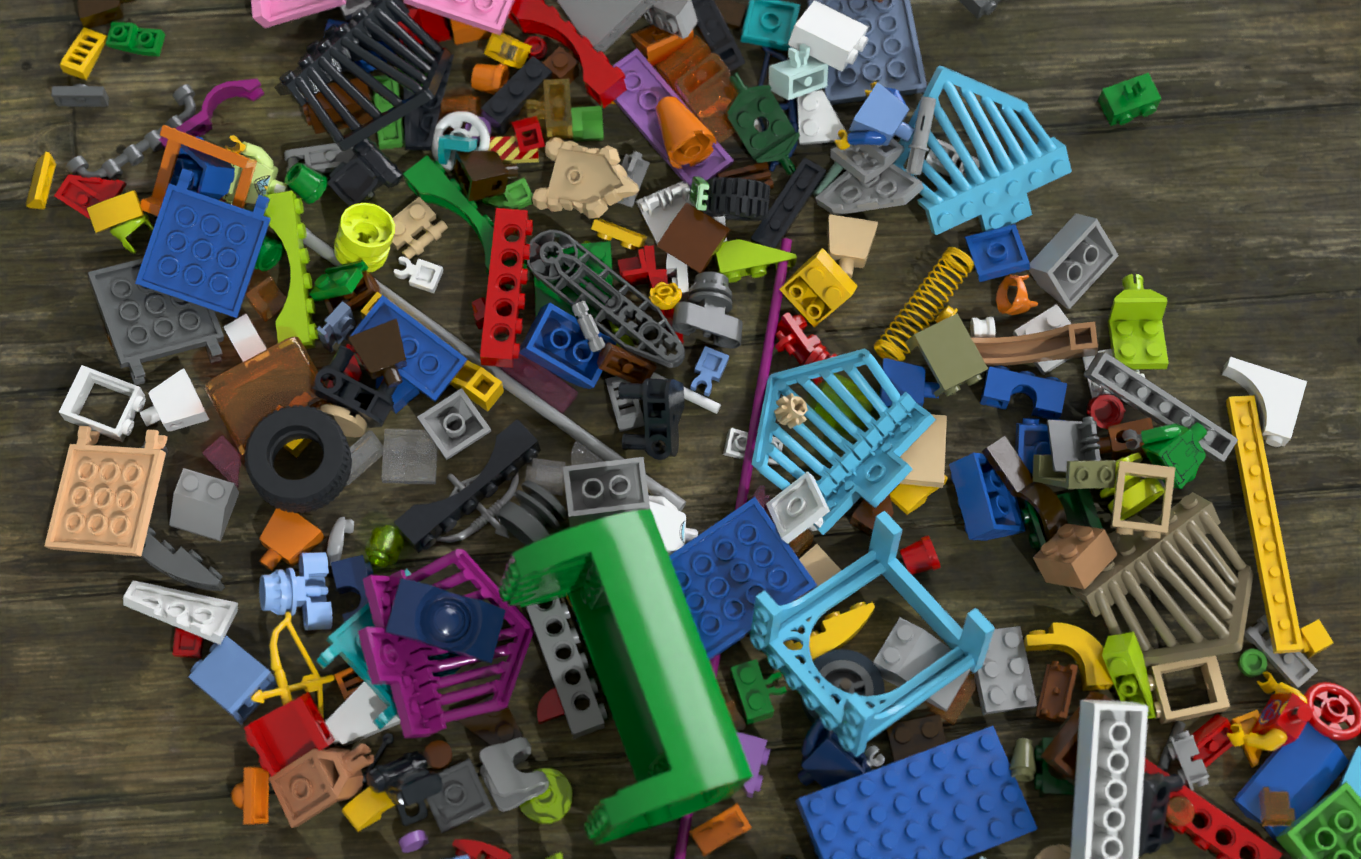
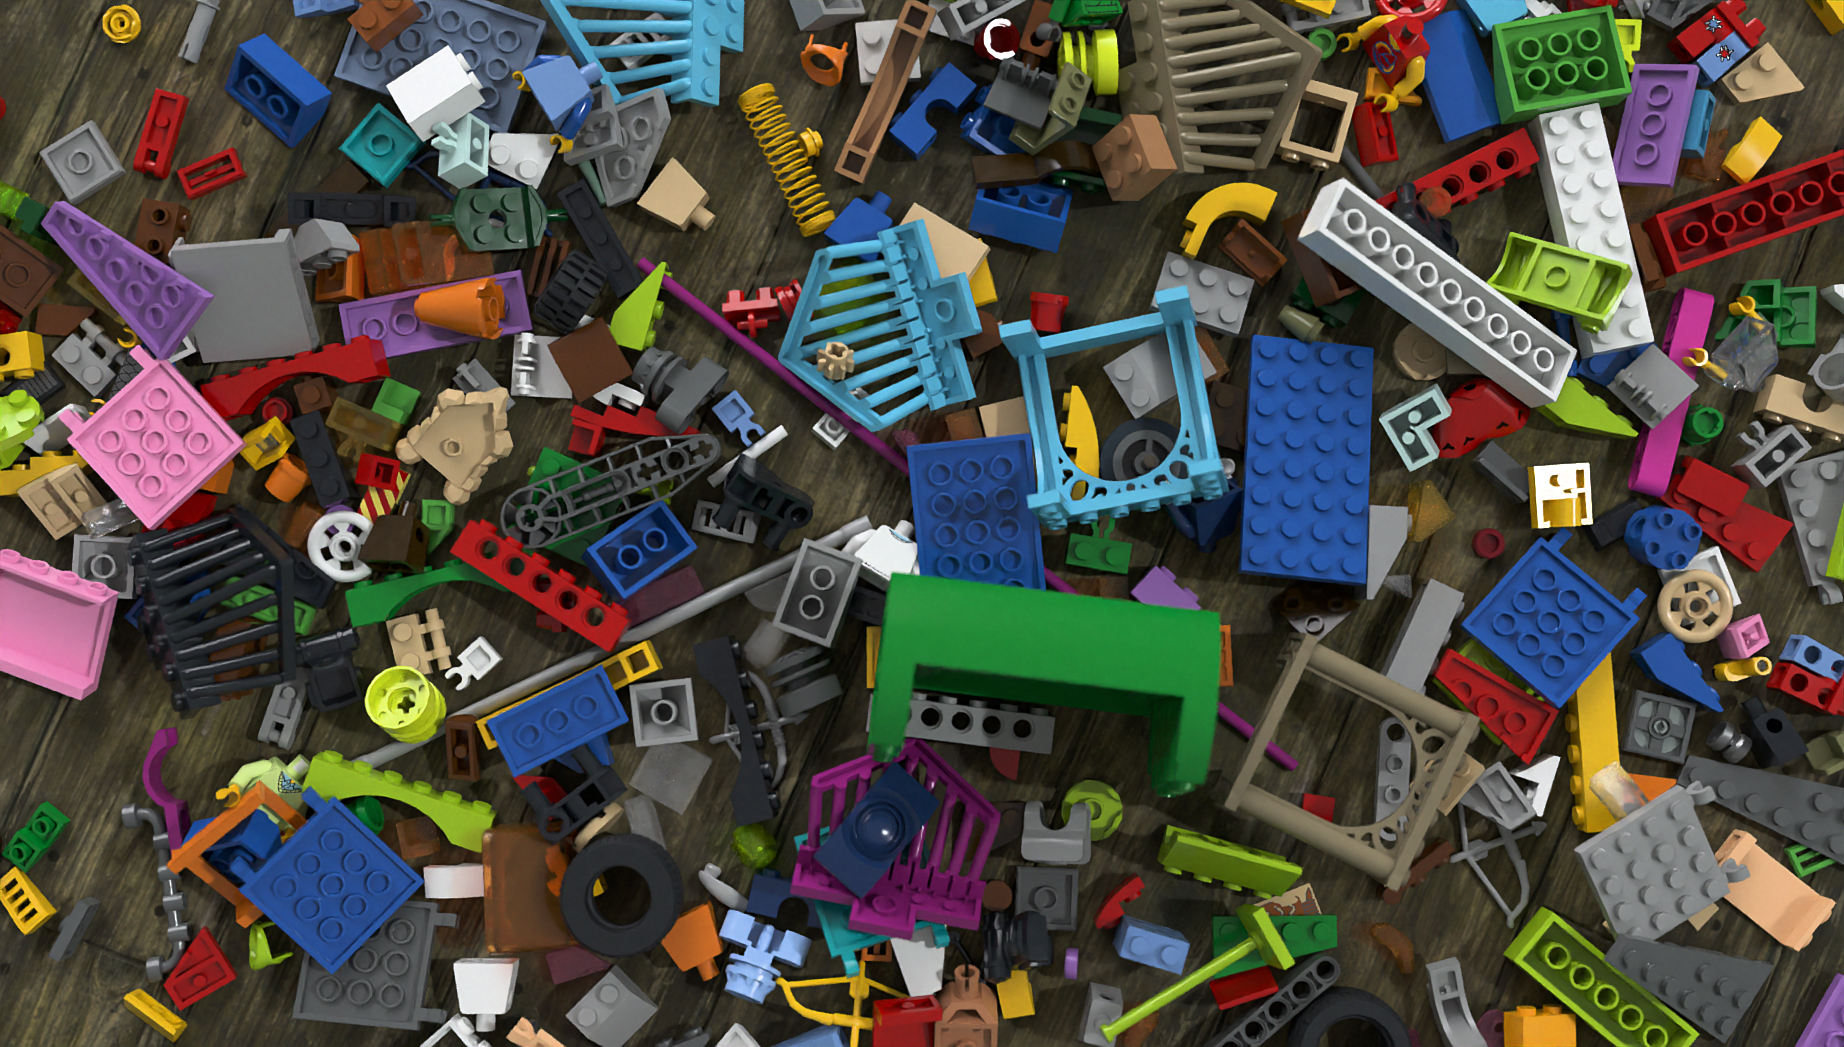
camera: 60 degrees left, 15 degrees up
yellow slope [87,190,144,233] -> none
green piece [284,162,328,204] -> none
green plate [309,260,369,301] -> none
sand blue plate [317,301,356,353] -> none
dark brown torso [348,319,407,388] -> none
teal tile [438,135,477,165] -> none
light grey axle [572,301,605,352] -> none
yellow plate [591,218,647,250] -> none
reddish brown brick [597,342,657,384] -> none
yellow plate [649,282,682,310] -> none
bright green tile [689,176,709,211] -> none
white tile [766,471,830,544] -> none
yellow slope [779,248,857,328] -> none
light grey axle [906,96,936,175] -> none
olive panel [906,313,988,397] -> none
blue plate [965,224,1030,282] -> none
white wheel [970,317,995,338] -> none
lime slope [1102,632,1156,719] -> none
tan window [1110,461,1175,539] -> none
light grey hinge [1167,731,1210,790] -> none
clear orange panel [1259,787,1295,826] -> none

